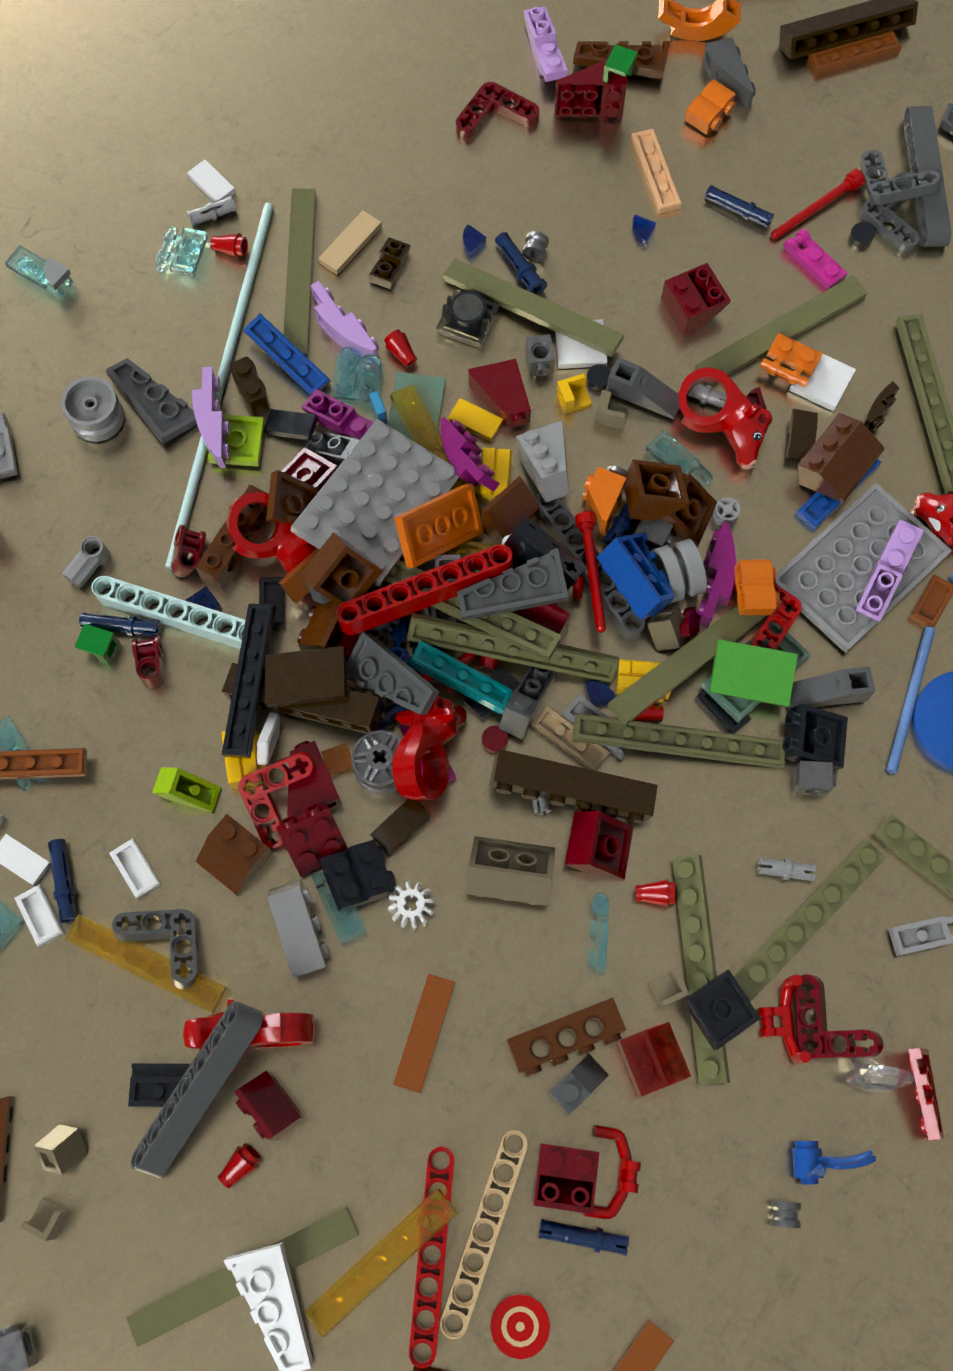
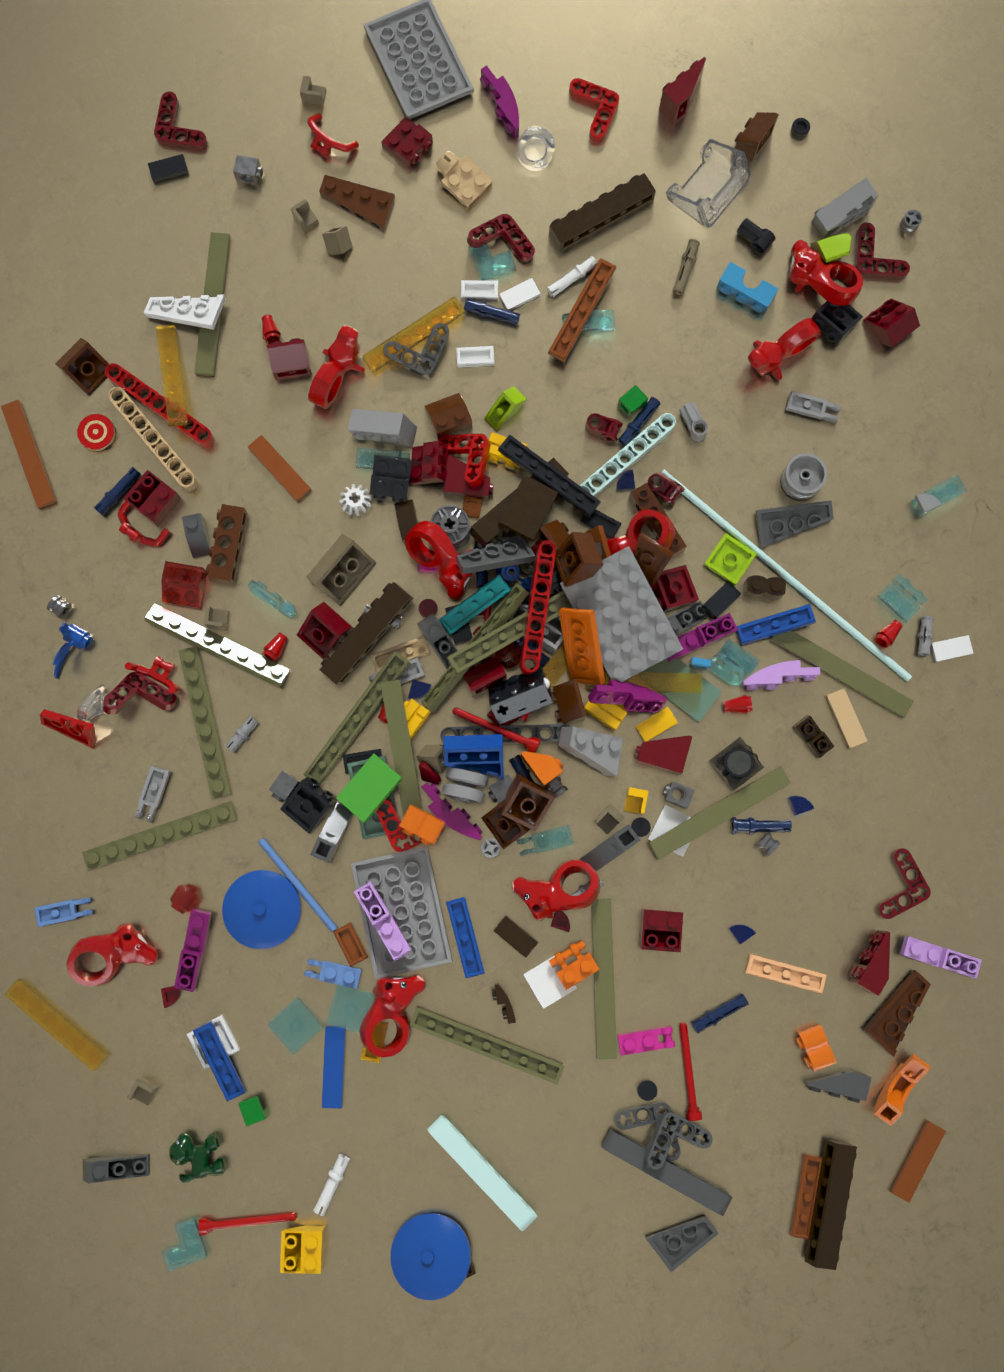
camera: 120 degrees right, 10 degrees up
black plate [128,1063,191,1107] -> none
dark grey beam [131,1001,263,1178] -> none
lavender slope [192,367,230,468] -> none
white tile [257,713,280,765] -> none
dark grey wing [457,548,569,621] -> none
green panel [603,44,638,83] -> none
black tile [682,969,761,1050] -> none
reddish brown slope [798,413,884,503] -> none

